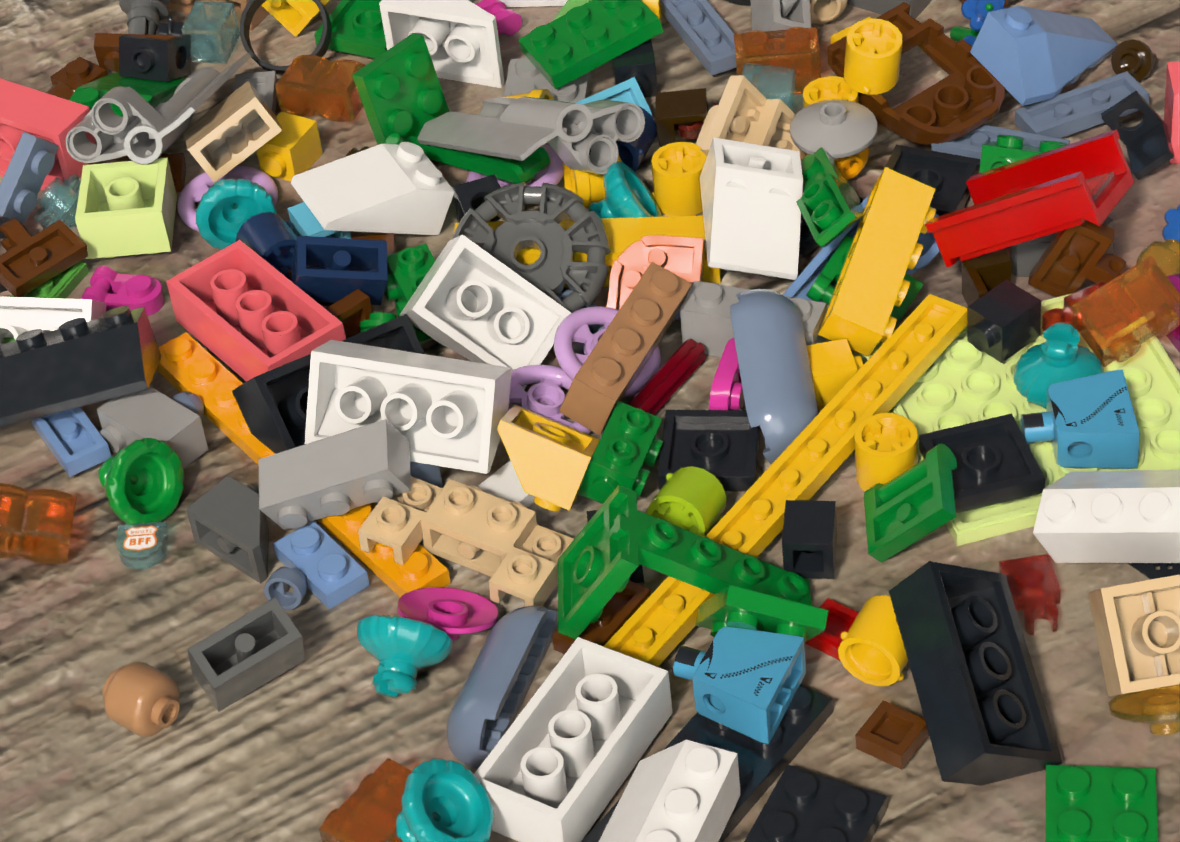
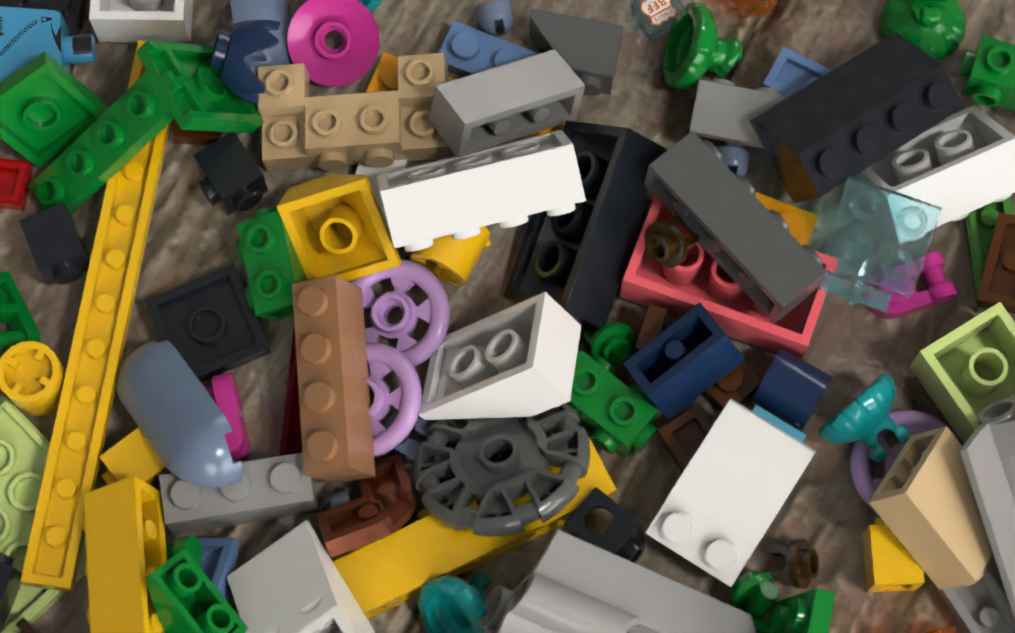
camera: 145 degrees right, 30 degrees up
lime piece [646,466,726,537] -> none
none -> dark blue piece [210,19,281,103]
none -> dark grey brick [644,130,827,324]
none -> dark brown plate [644,215,699,268]
none -> clear light blue plate [820,176,943,313]

